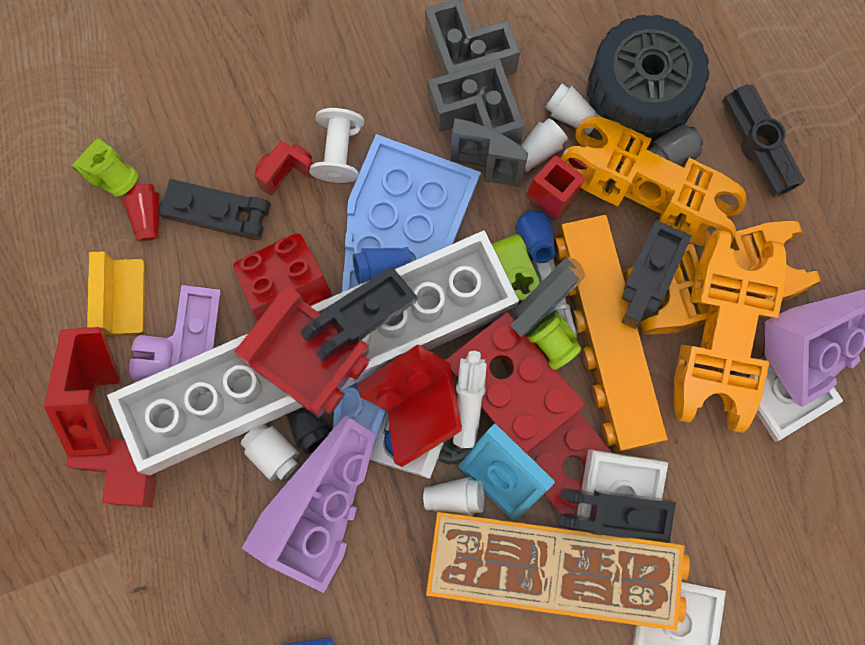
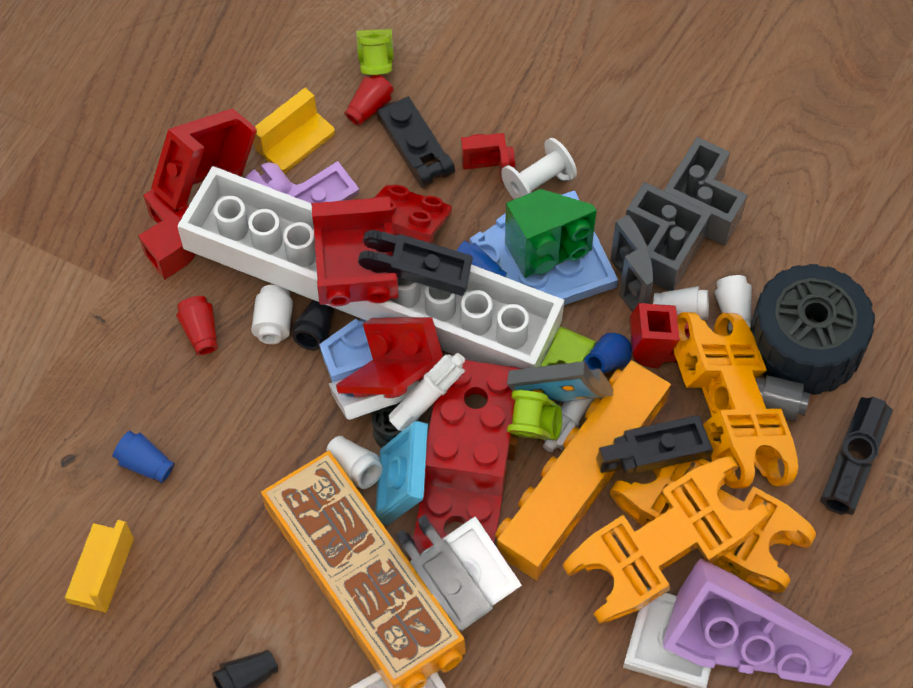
camera: 50 degrees right, 15 degrees down
lavender wedge [242,416,376,593] -> none
none -> red cone [176,296,218,355]
none -> green slope [505,189,597,278]

